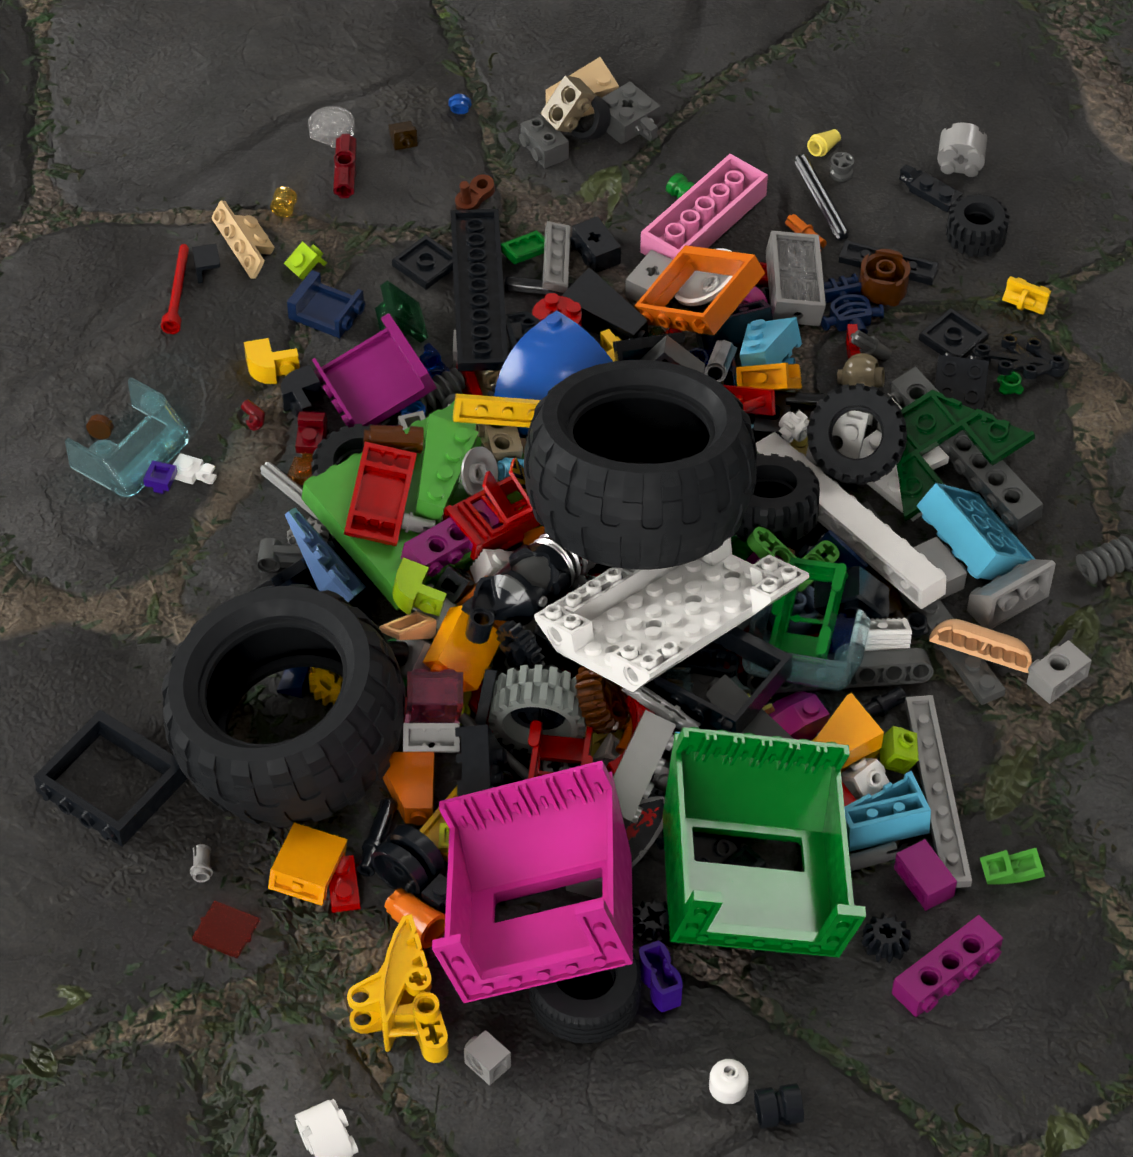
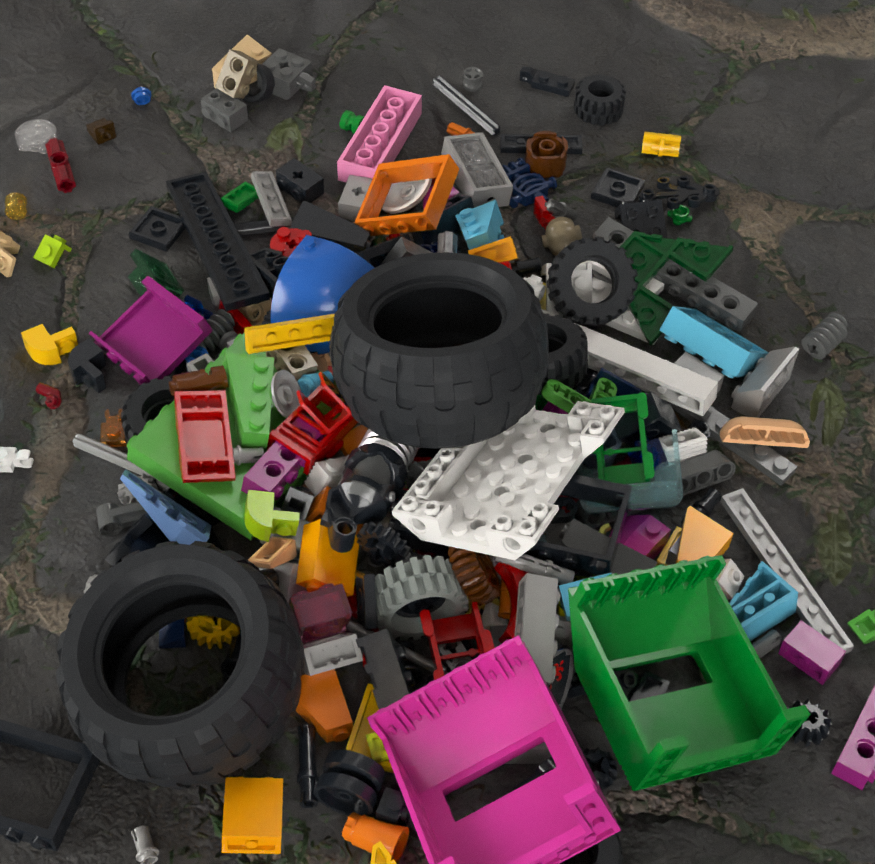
camera: 20 degrees left, 0 degrees up
dark blue panel [287,270,366,338] -> none
dark red brick [295,411,328,454] -> none
red plate [329,855,361,913] -> none
copper piece [455,174,495,210] -> none
dark purple brick [639,940,683,1012] -> none
light yellow cone [807,129,841,157] -> none
lime brick [880,726,919,774] -> none
light grey brick [937,122,988,177] -> none
light grey brick [1026,640,1092,704] -> none

